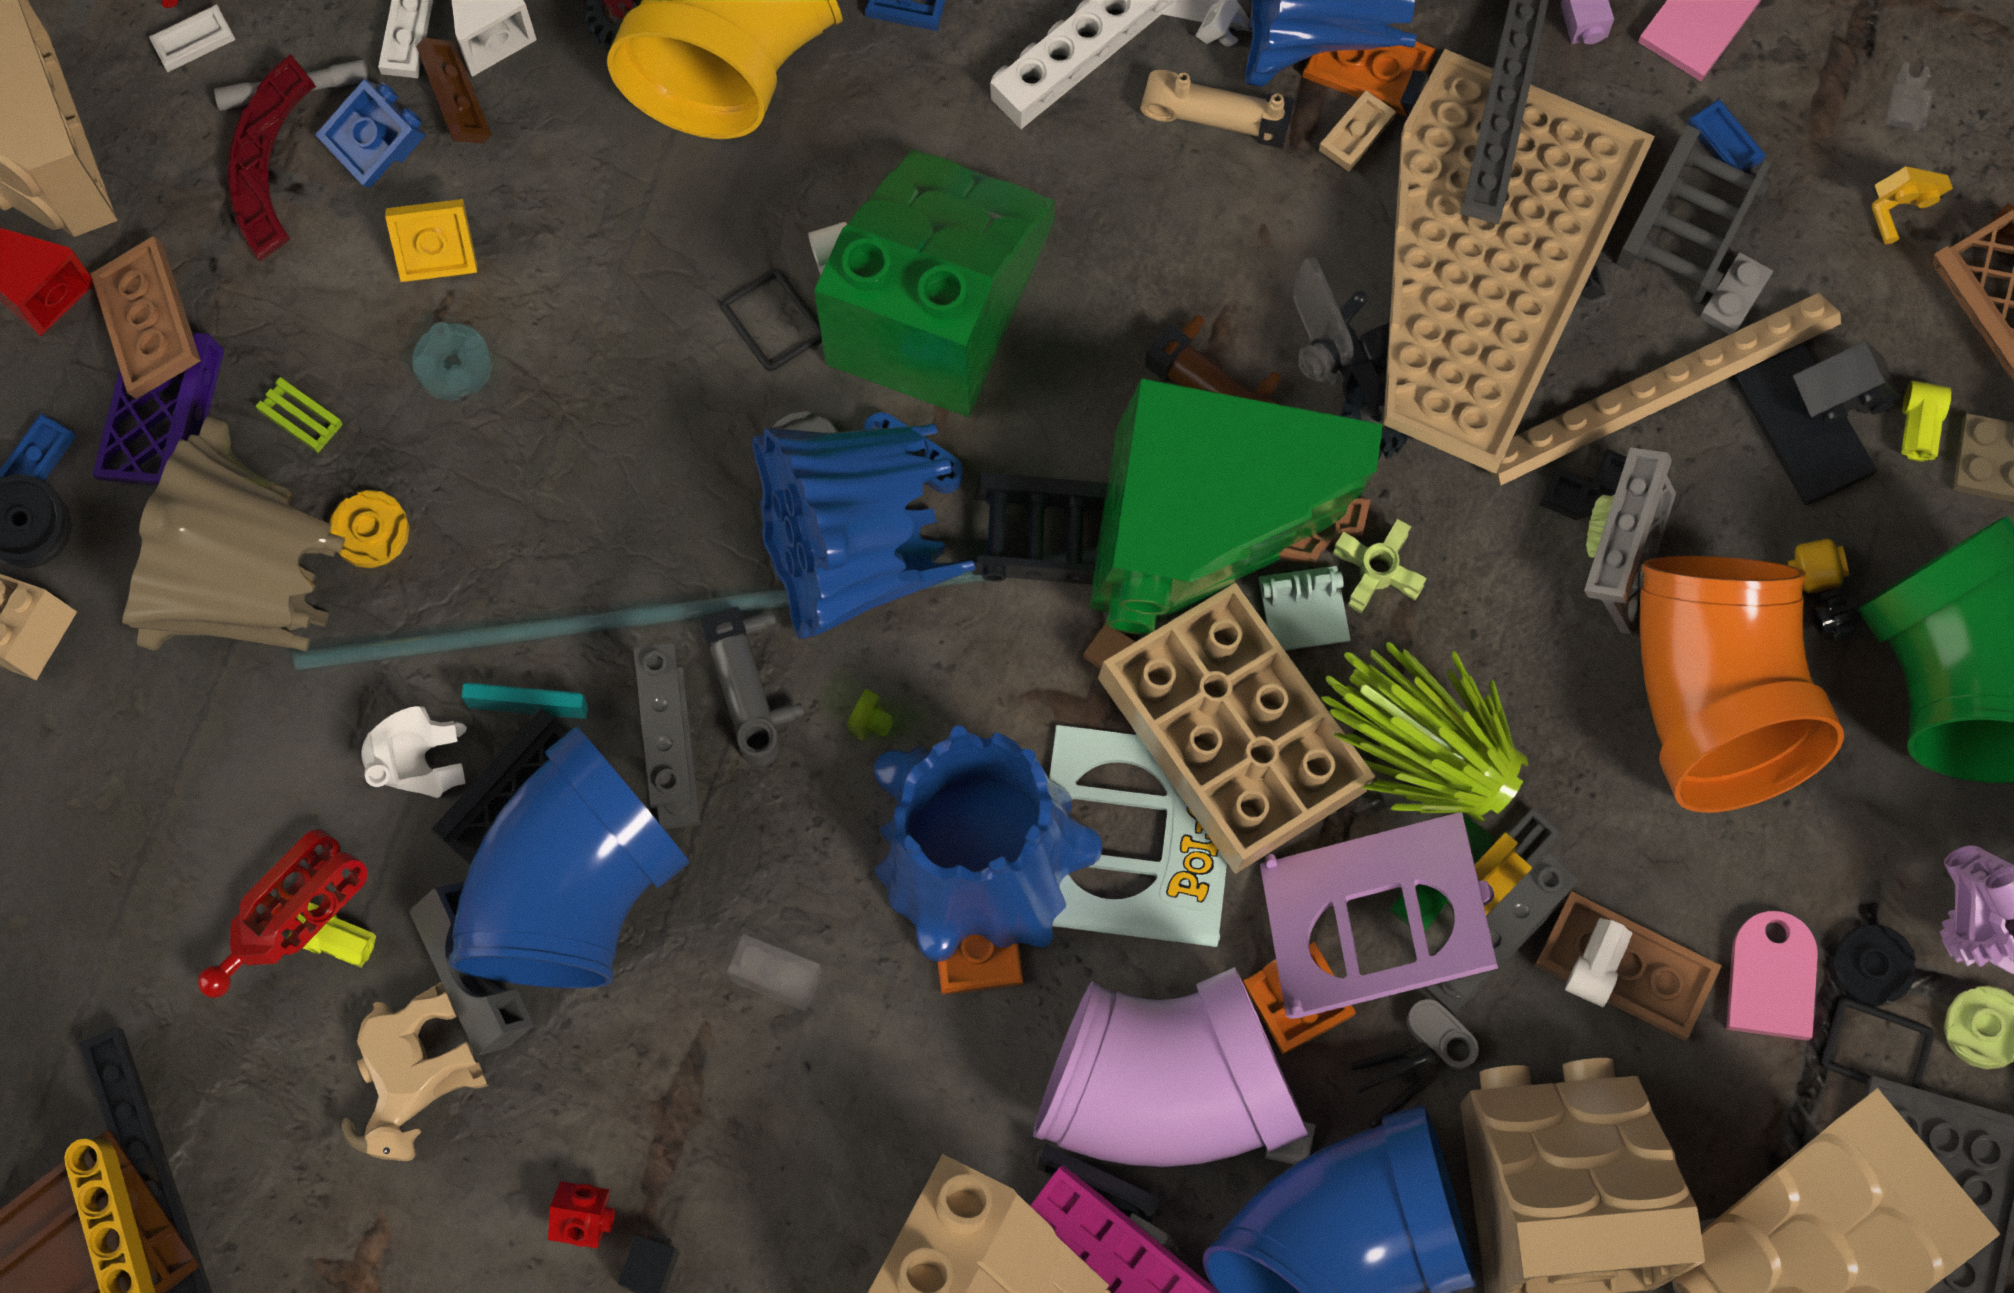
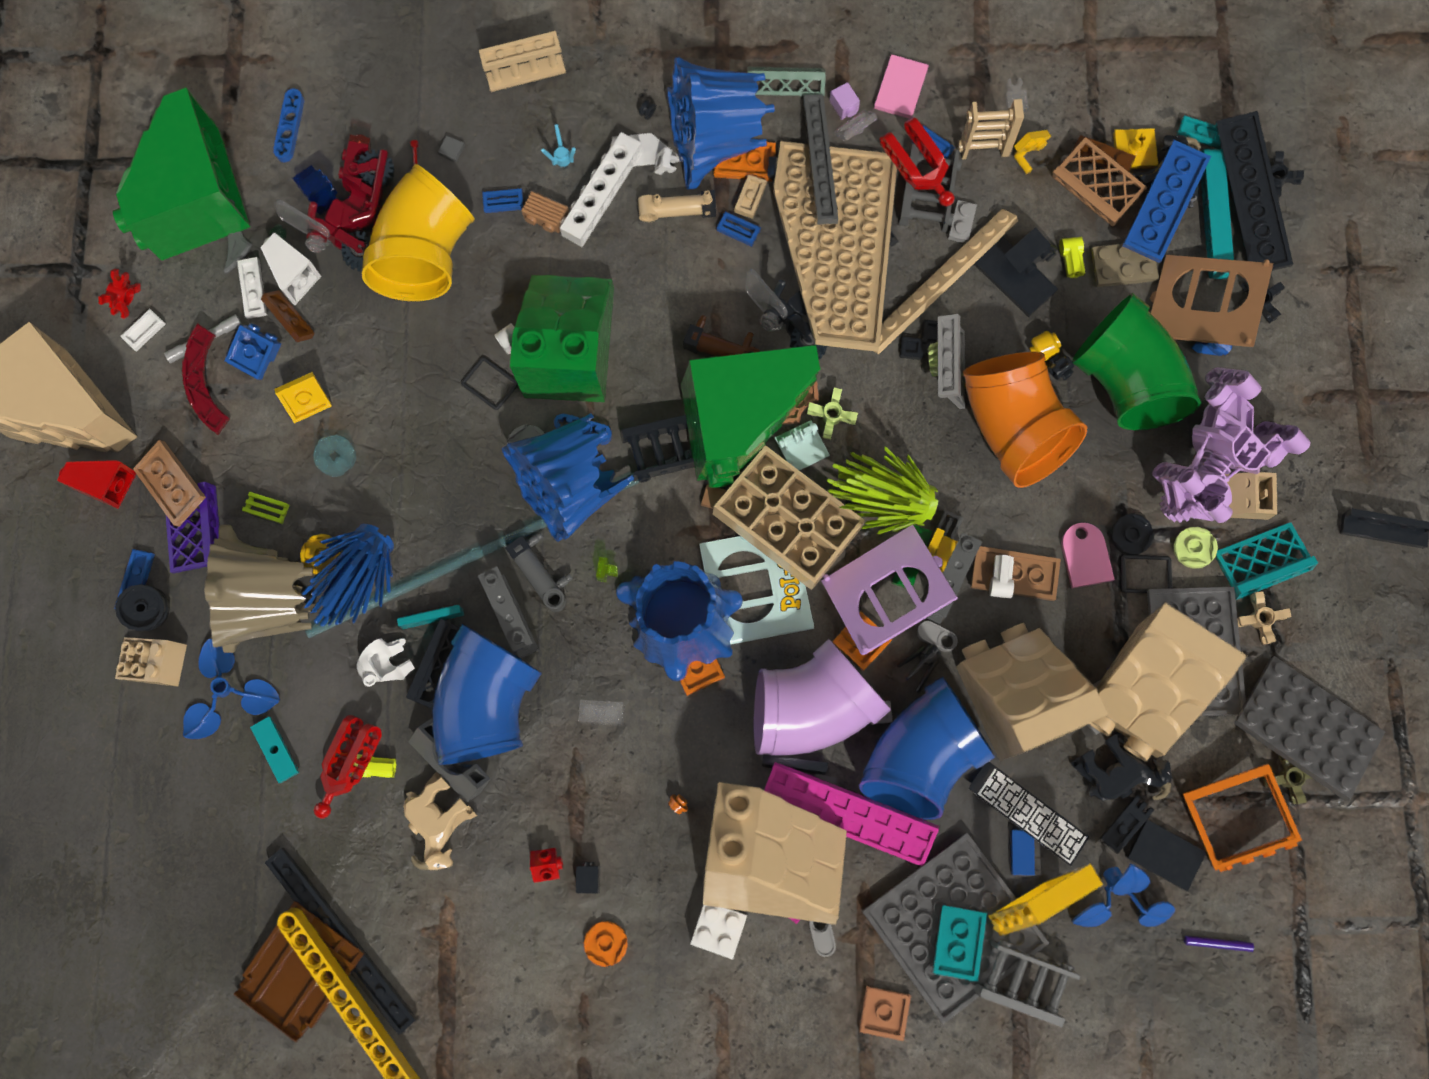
camera: 15 degrees left, 5 degrees up
none -> blue plant [183,639,280,739]
none -> teal tile [250,716,300,784]
none -> blue plant [302,524,394,627]
none -> medium nougat brick [522,191,569,233]
none -> orange plate [668,794,688,815]
none -> blue tile [716,211,761,247]
none -> clear plate [835,110,878,141]
none -> red piece [880,117,954,207]
none -> tan fence [958,99,1024,159]

